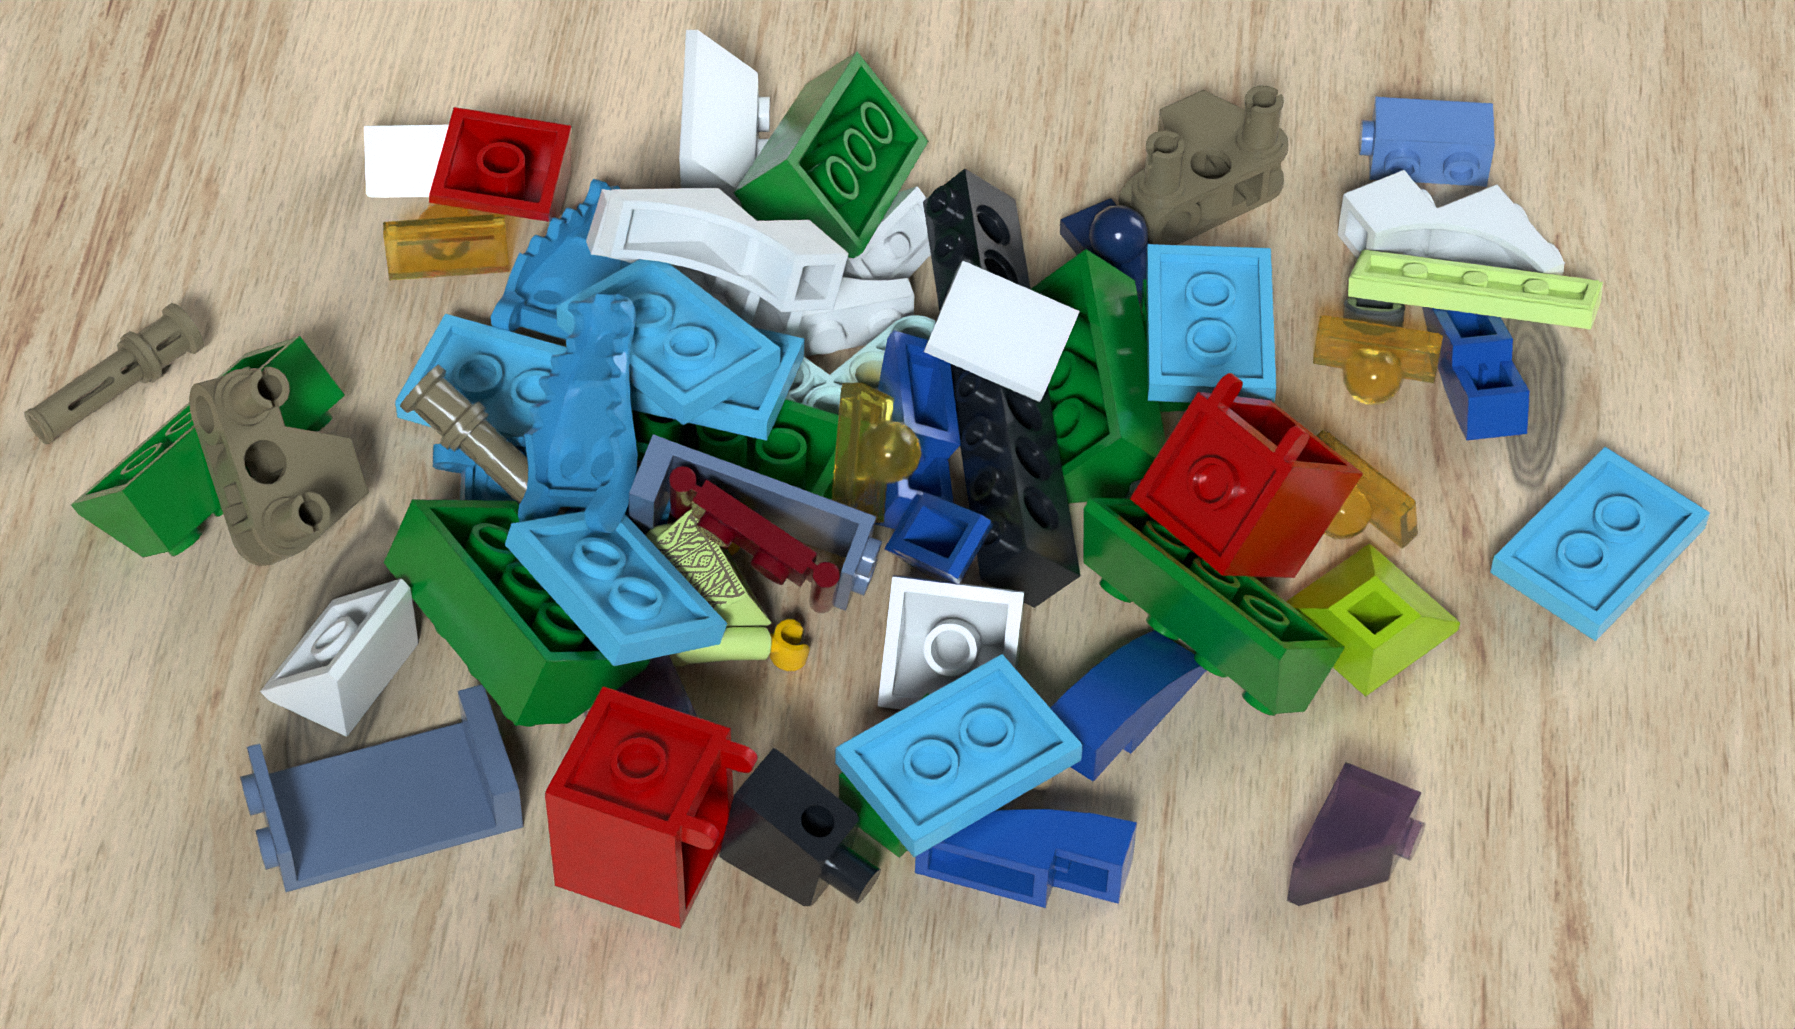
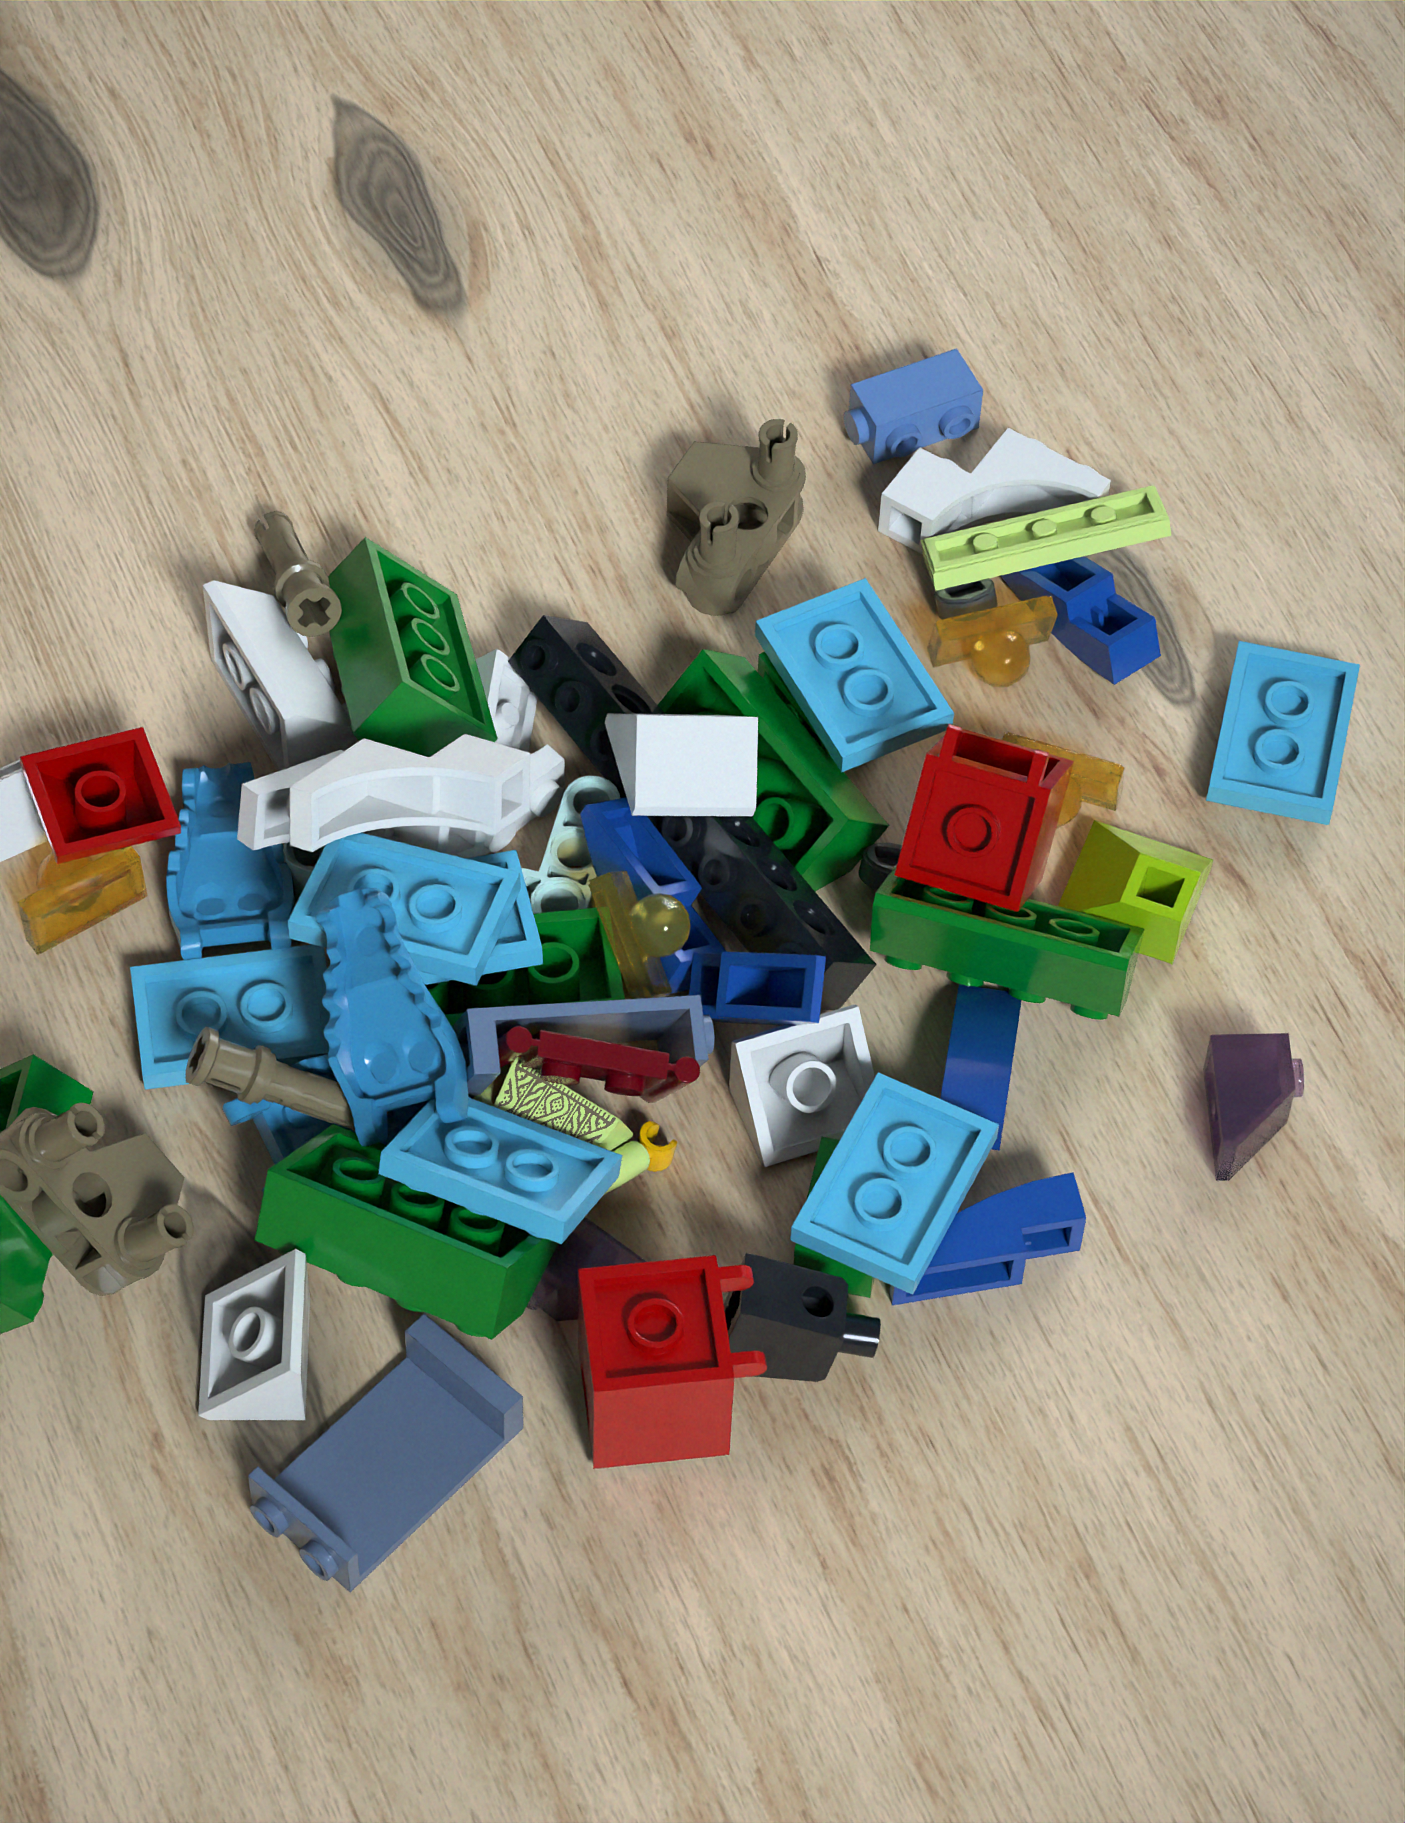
camera: 30 degrees left, 5 degrees up
dark blue tile [1060,198,1149,304] -> none
none -> dark tan pin [254,511,342,637]

